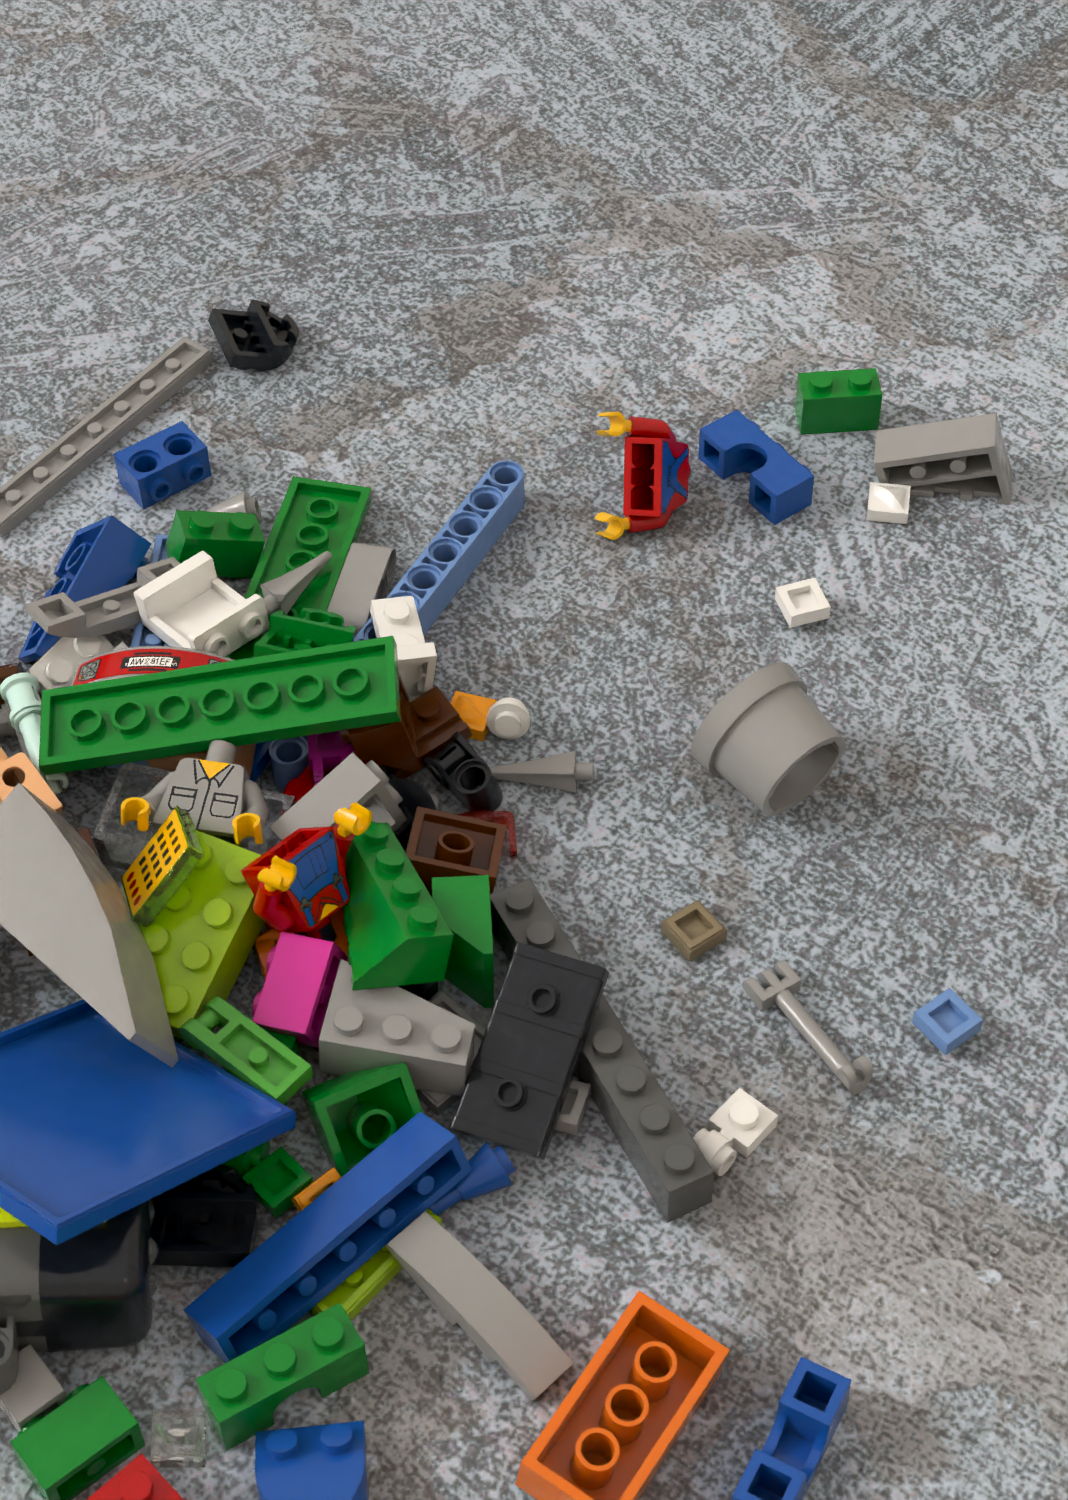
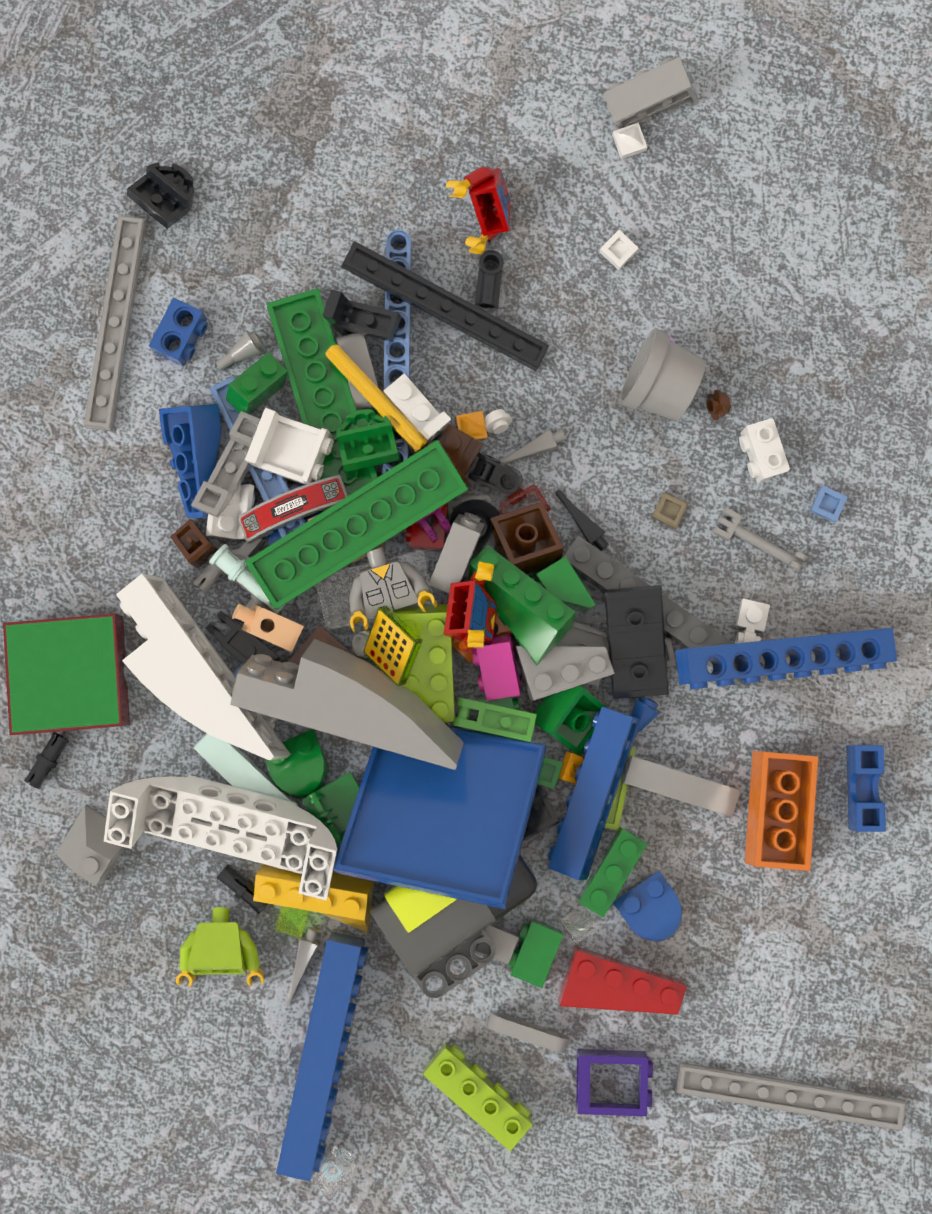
camera: 25 degrees left, 35 degrees up
light grey piece [260,551,332,616] -> none
blue arch [698,410,814,525] -> none
green brick [795,368,882,435] -> none
none -> black bracket [322,290,402,342]
none -> yellow axle [325,345,427,452]
none -> black tile [341,241,549,371]
none -> black piece [475,250,504,309]
none -> black piece [555,490,609,551]
none -> blue brick [675,628,897,690]
none -> reddish brown plate [706,390,731,420]
none -> white bracket [739,418,790,484]

